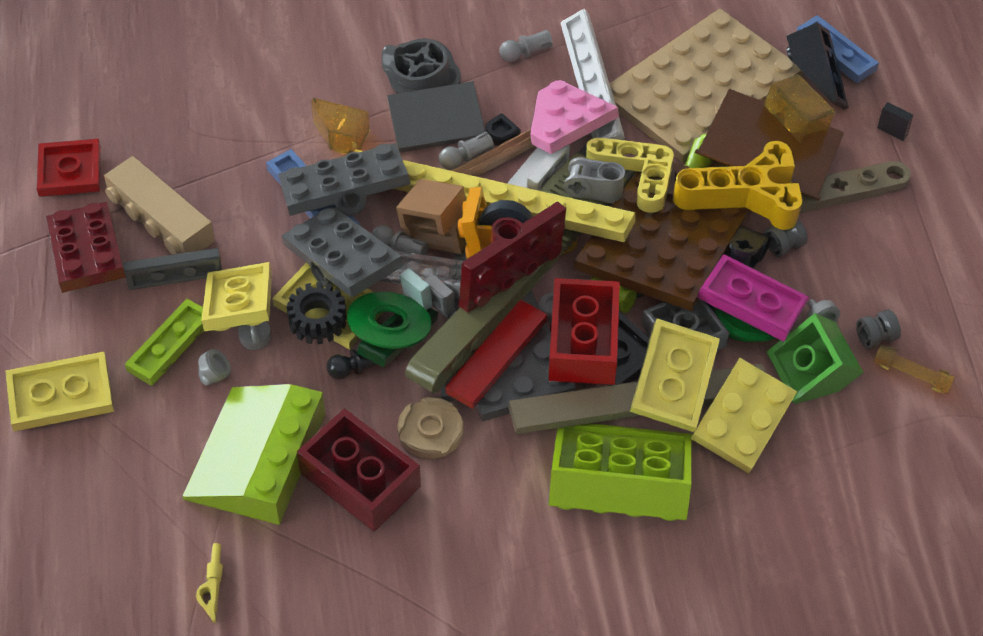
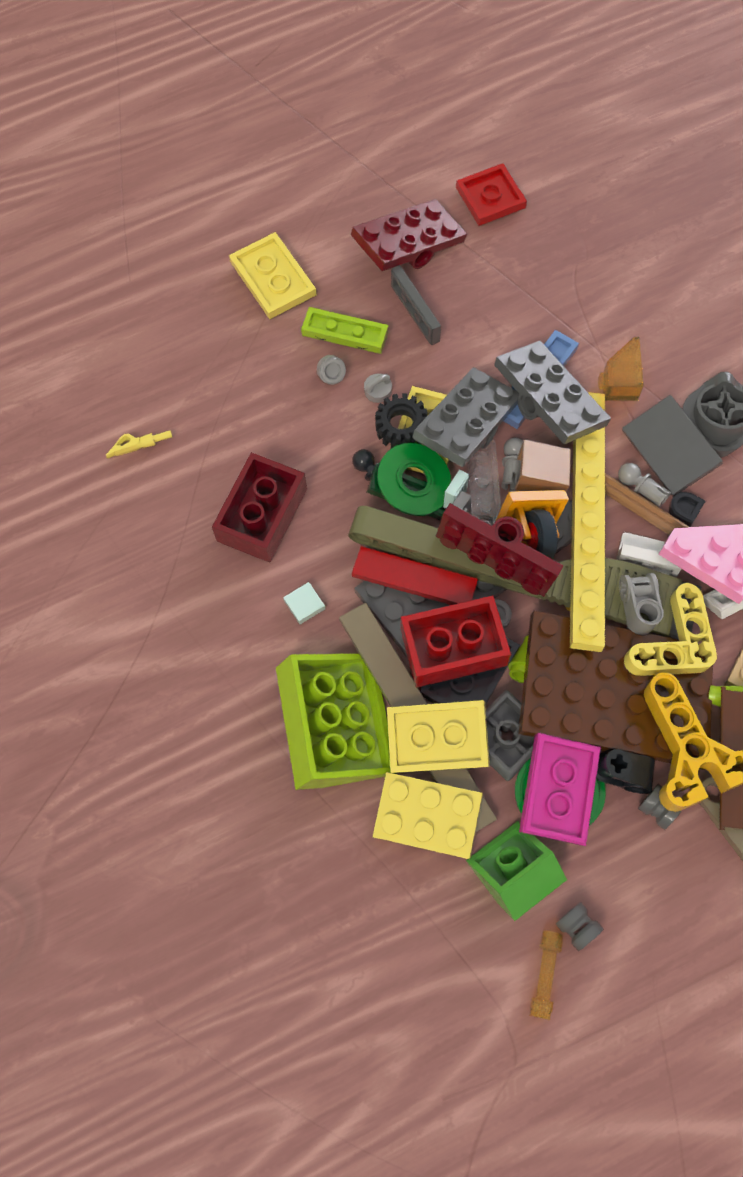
camera: 75 degrees right, 15 degrees up
tan brick [104,156,215,255] -> none
lime slope [182,384,326,525] -> none
light yellow plate [201,262,272,332] -> none
tan tile [397,397,464,459] -> none
light grey tile [807,299,840,323] -> none
none -> light aqua tile [283,582,325,624]

